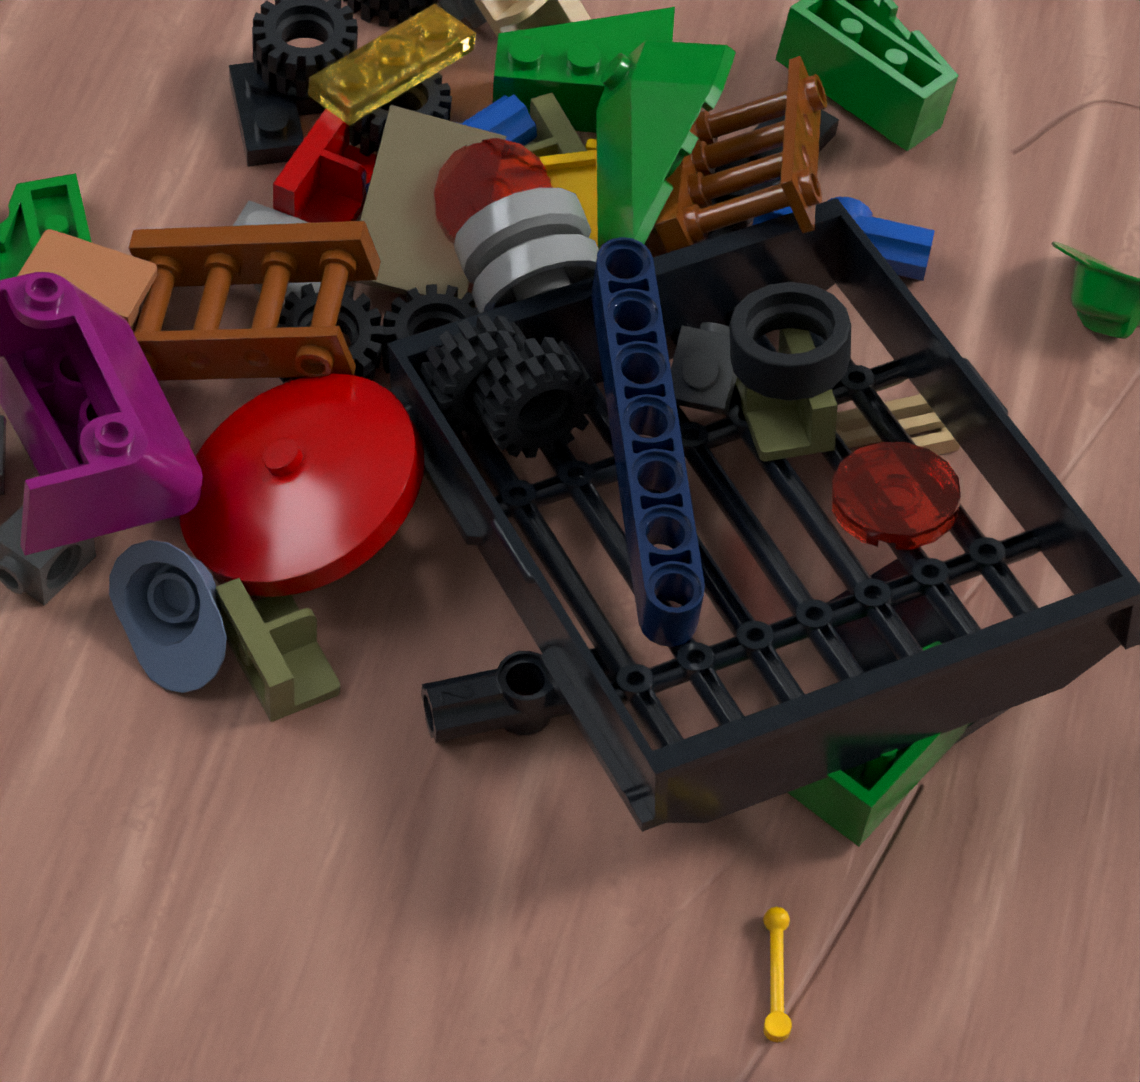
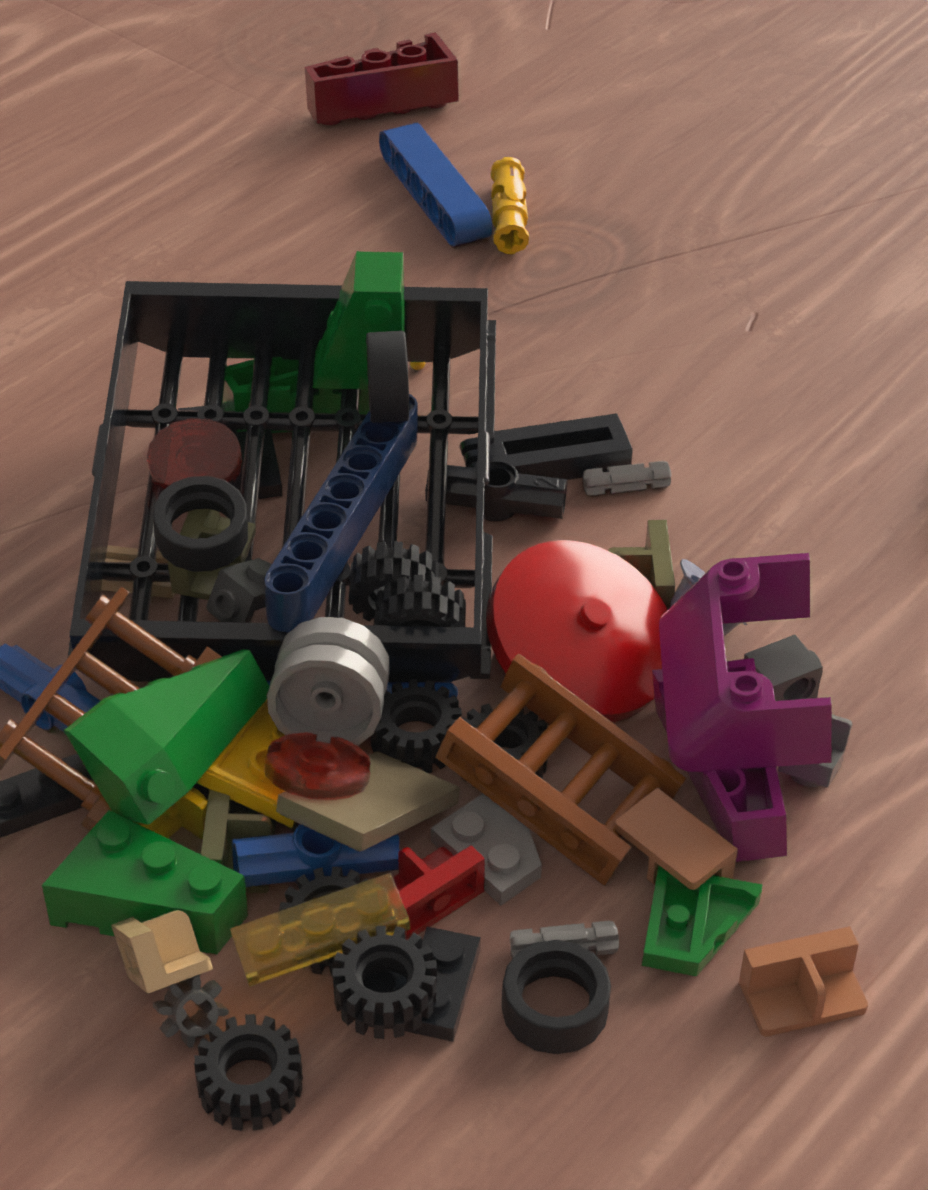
camera: 150 degrees left, 10 degrees down
none -> green wedge [313,251,405,389]
none -> black tyre [366,331,409,423]
none -> black hinge [459,413,633,480]
none -> black tyre [501,940,611,1054]
none -> light grey axle [509,921,619,959]
none -> light grey axle [582,461,672,496]

